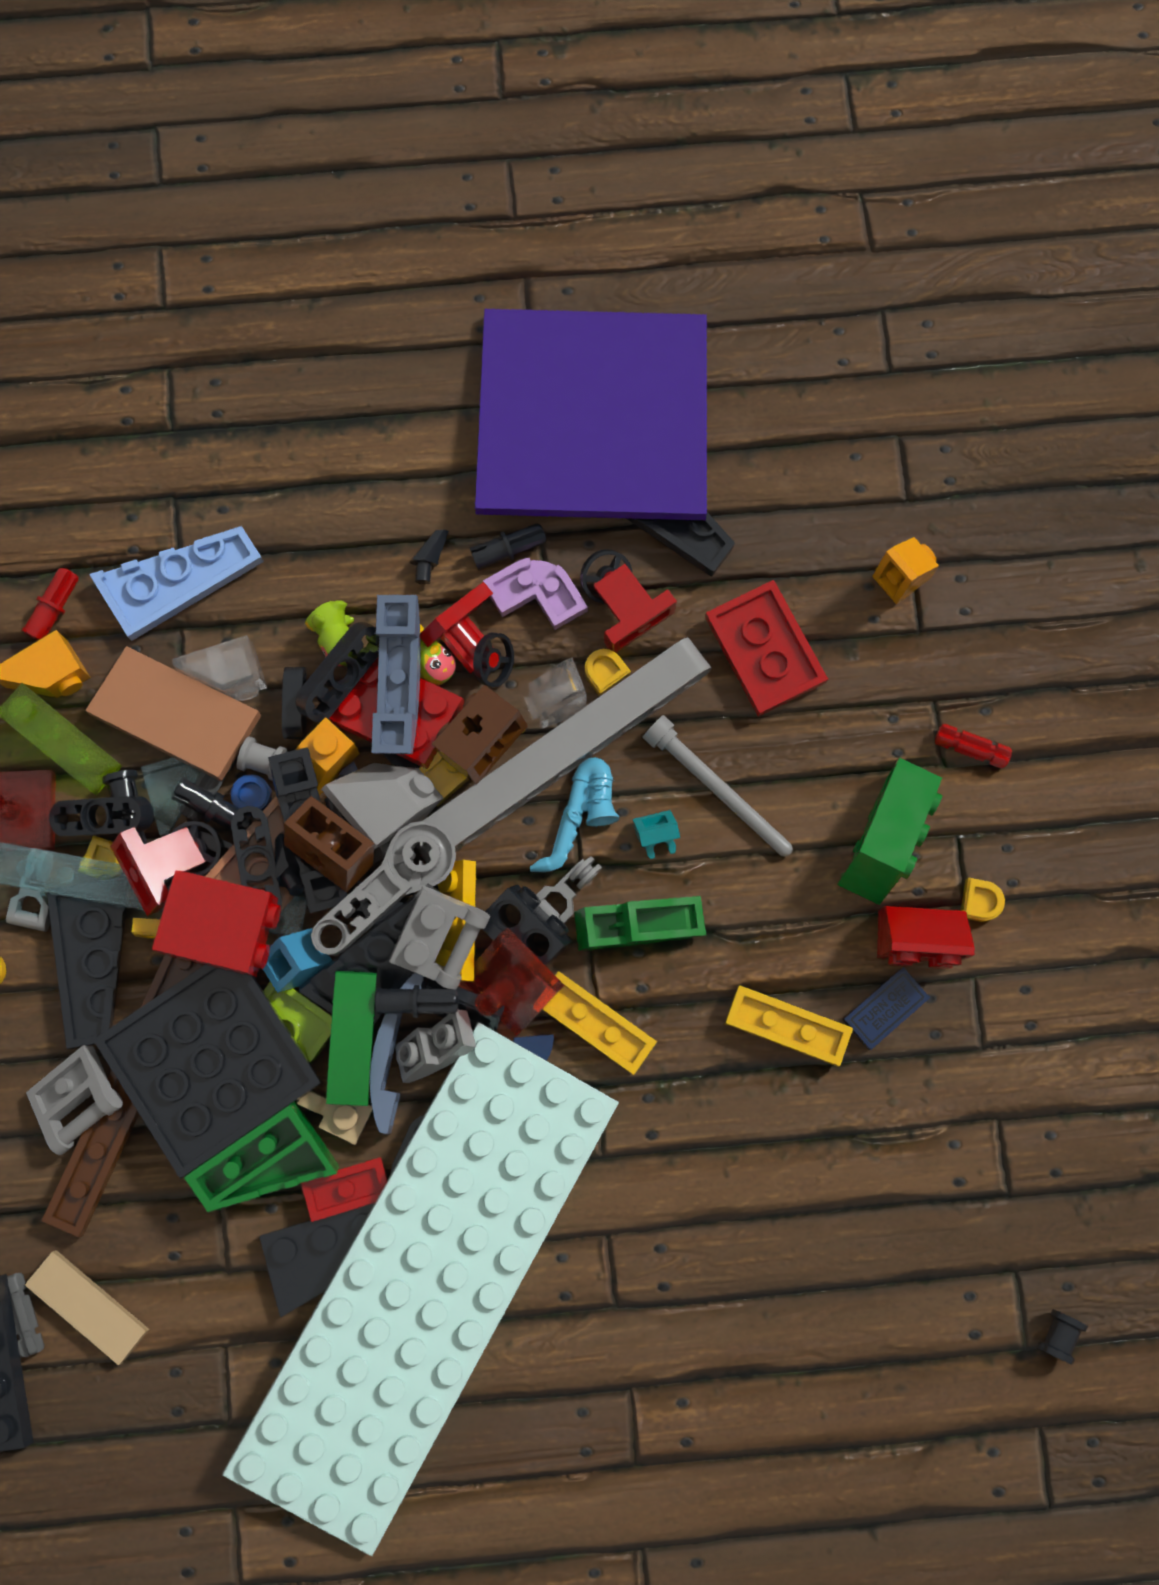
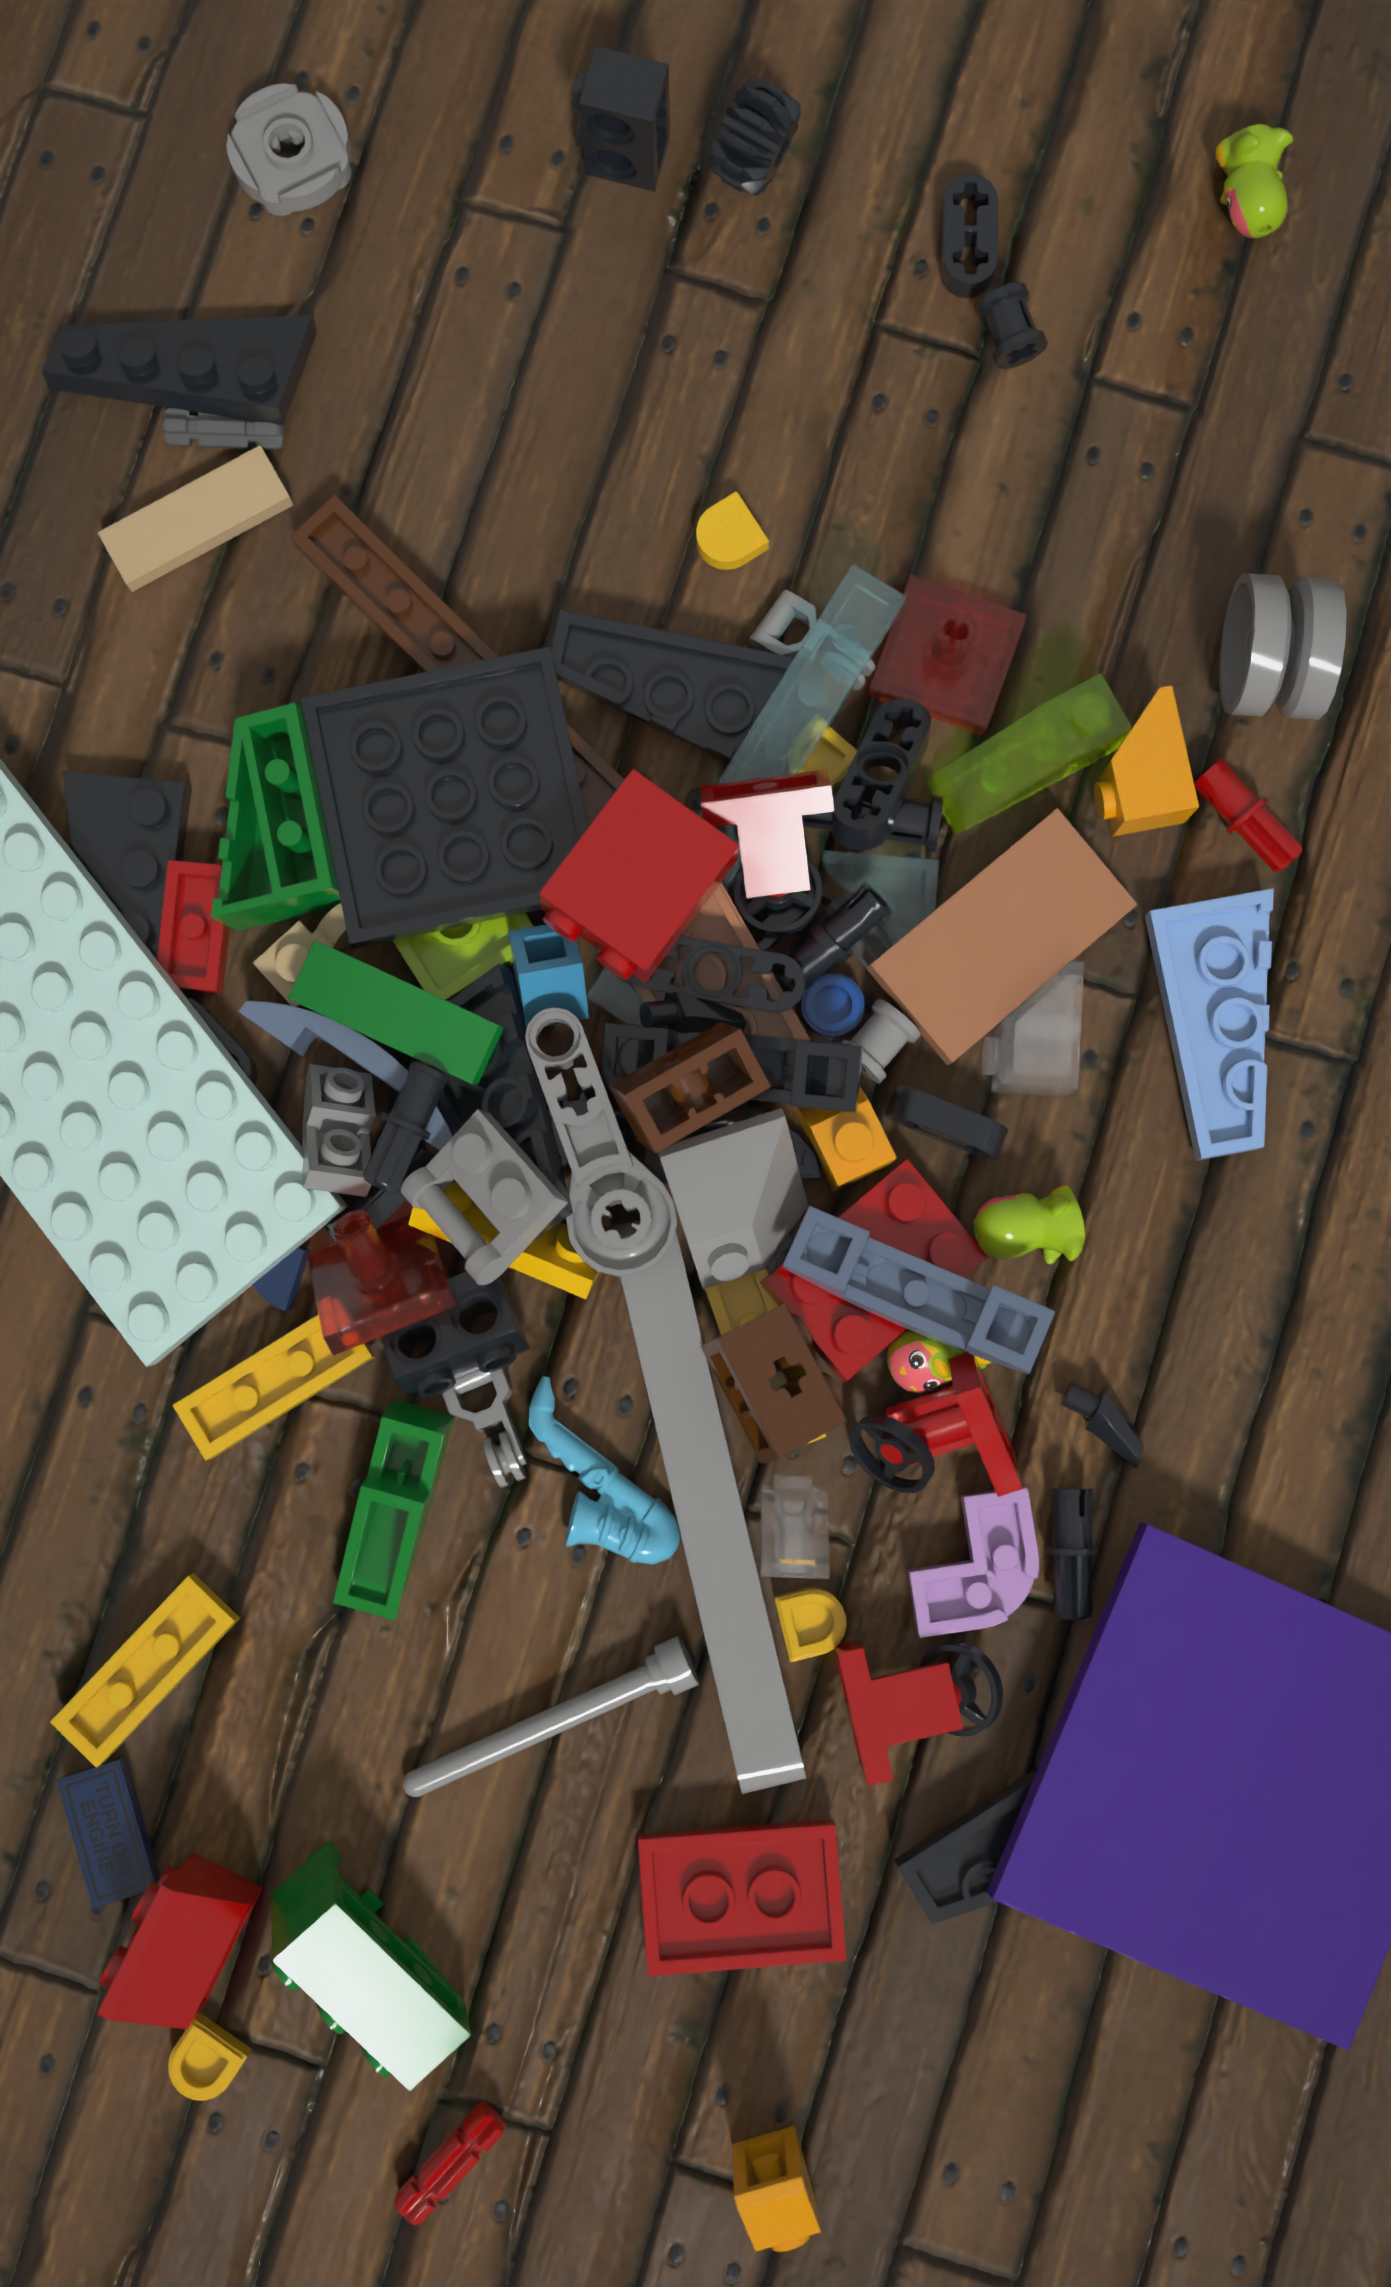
camera: 115 degrees right, 5 degrees up
light grey plate [26,1045,123,1155] -> none
yellow tile [132,918,161,939] -> none
black beam [295,622,379,722] -> none
teal tile [633,810,680,859] -> none

